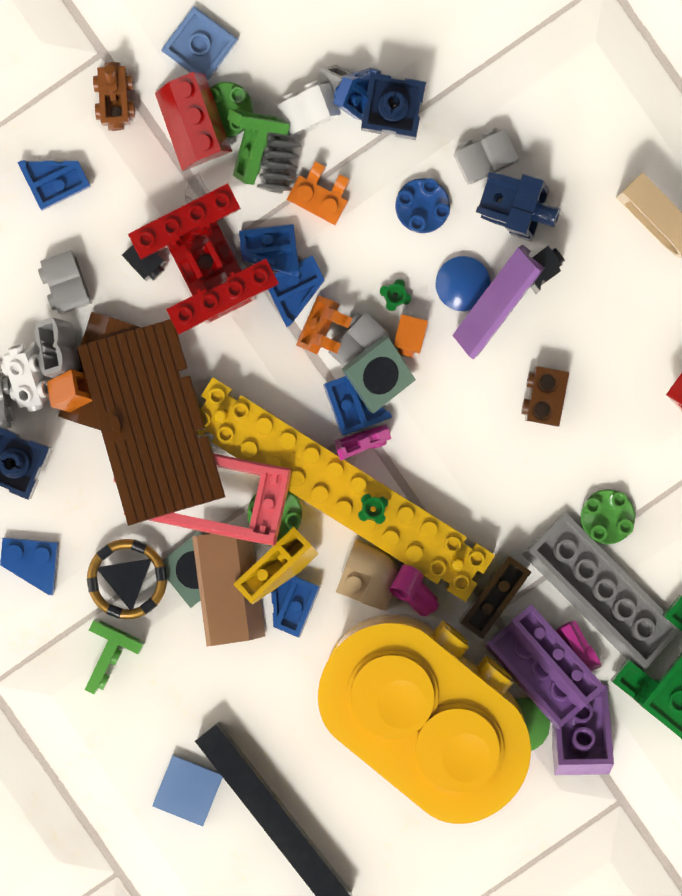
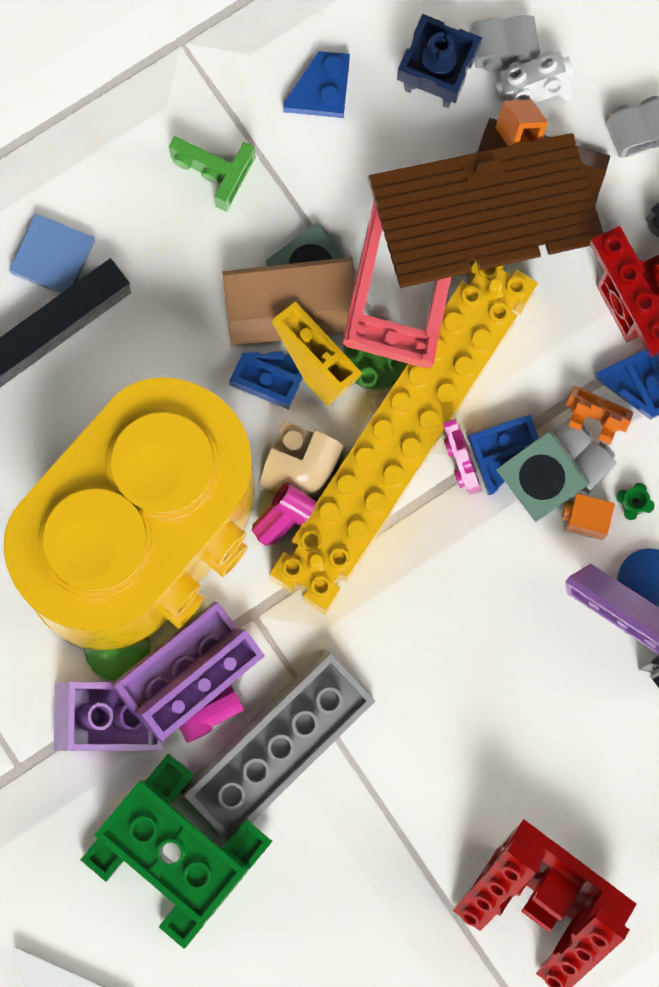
camera: 90 degrees right, 10 degrees down
light grey brick [34,317,81,378] -> none
piece [86,539,168,619] -> none
green plate [358,494,388,524] -> none
dark brown brick [459,554,531,640] -> none
reddish brown brick [521,366,570,427] -> none
bright green dish [581,489,635,544] -> none

